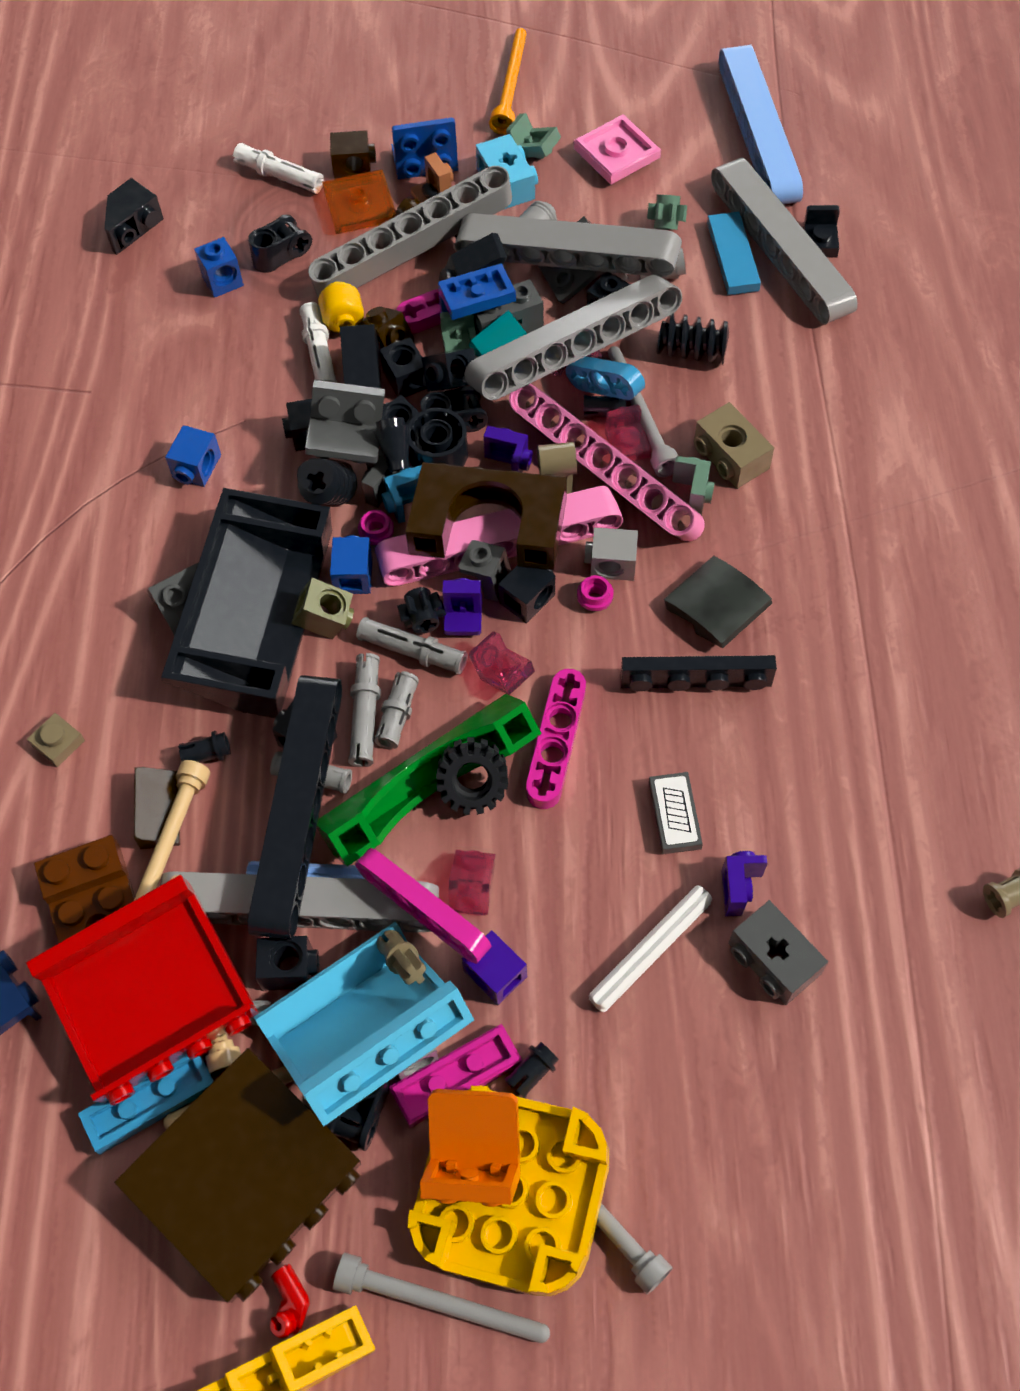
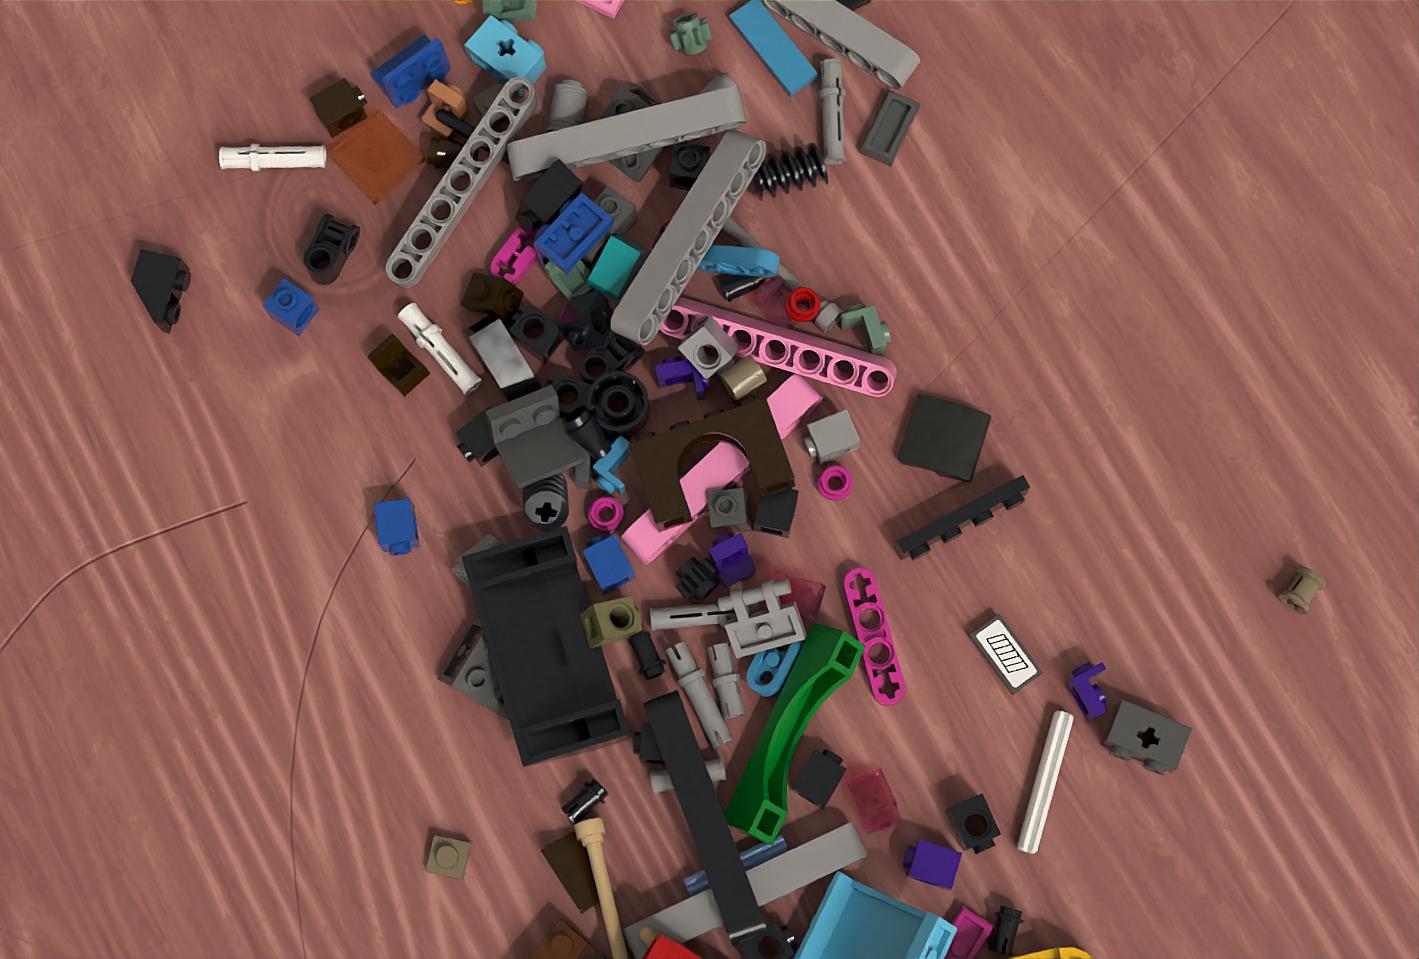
camera: 25 degrees left, 15 degrees up
yellow head [318,281,364,332] -> none
dark pink beam [355,848,492,964] -> none
dark tan axle [377,930,426,985] -> none
black tyre [436,737,508,815] -> none
dark tan brick [694,402,774,489] -> none
none -> dark brown bracket [368,334,430,397]
none -> black pin [628,631,666,680]
none -> light grey brick [678,316,738,379]
none -> light grey plate [718,579,807,658]
none -> dark azure plate [746,641,802,697]
none -> red plate [785,287,821,322]
none -> black brick [792,749,847,810]
none -> light grey pin [819,59,846,165]
none -> dark grey tile [860,90,920,167]
none -> black brick [946,793,1001,854]

